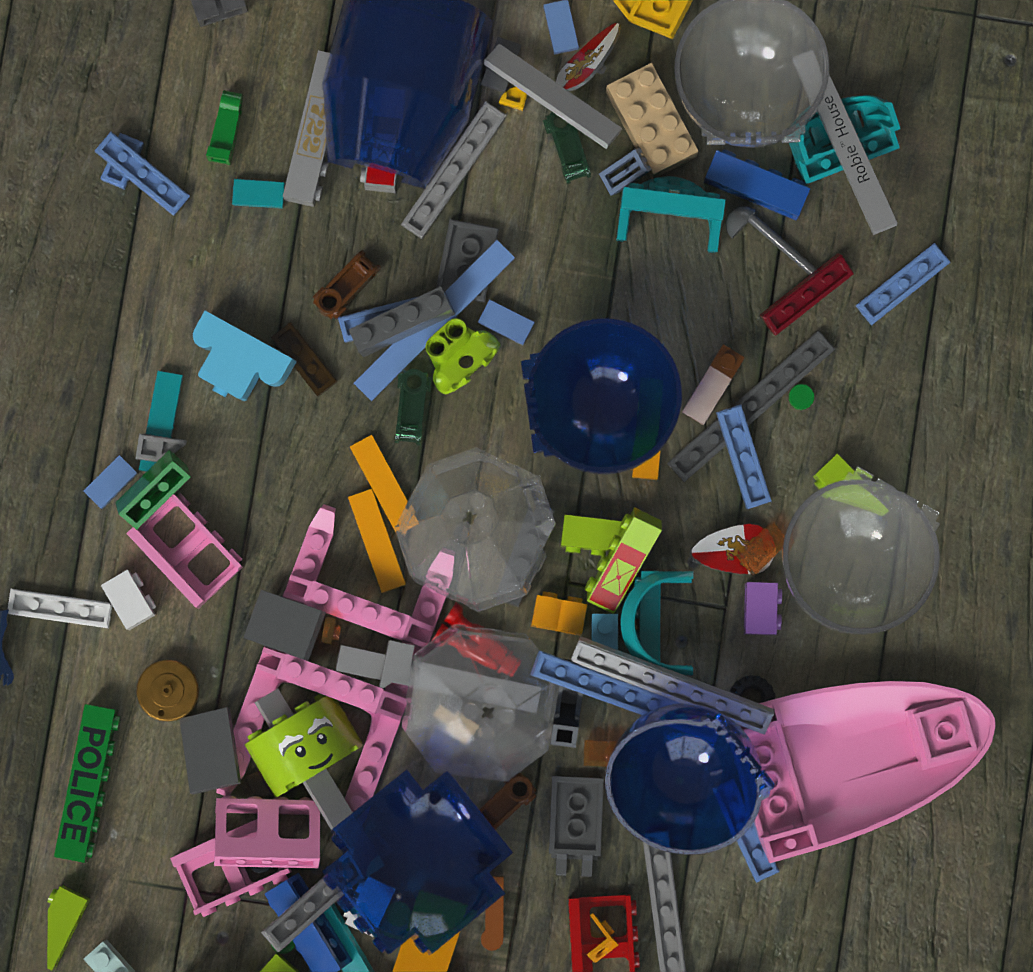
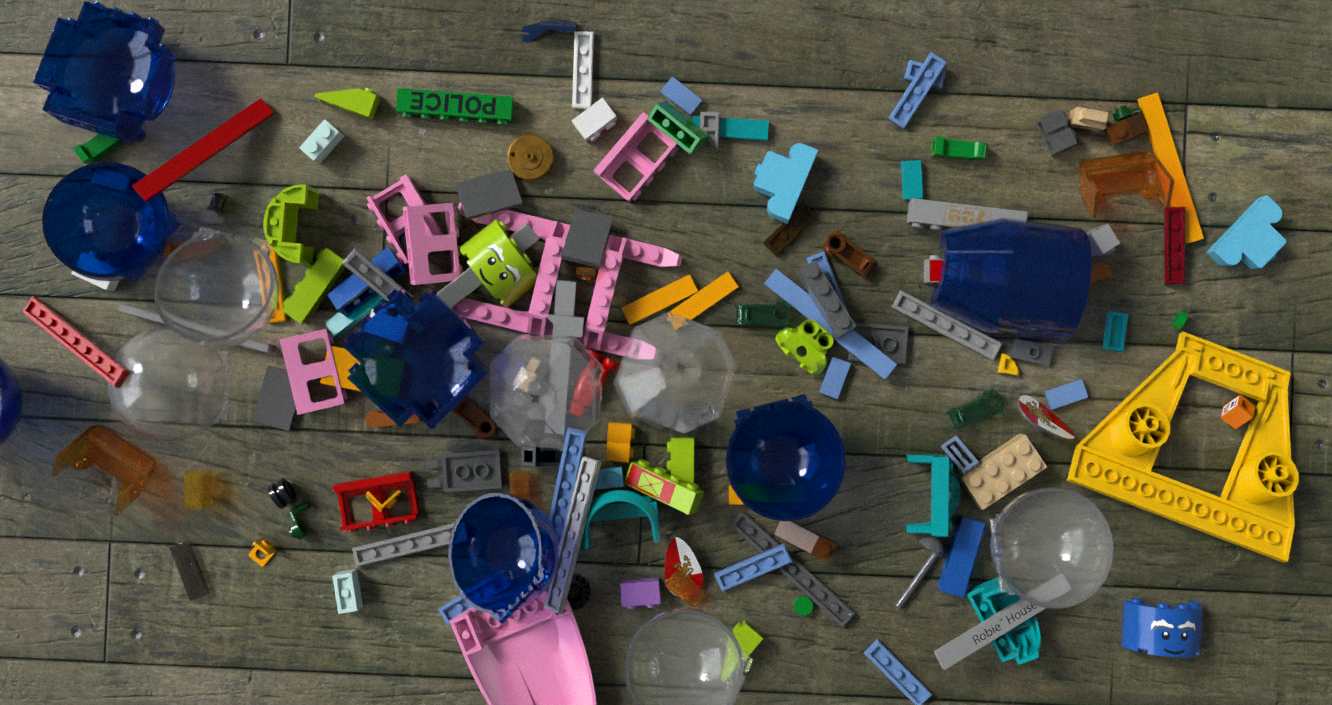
camera: 85 degrees right, 5 degrees up
light grey tile [484,44,622,149] -> none
dark red tile [760,253,854,336] -> none

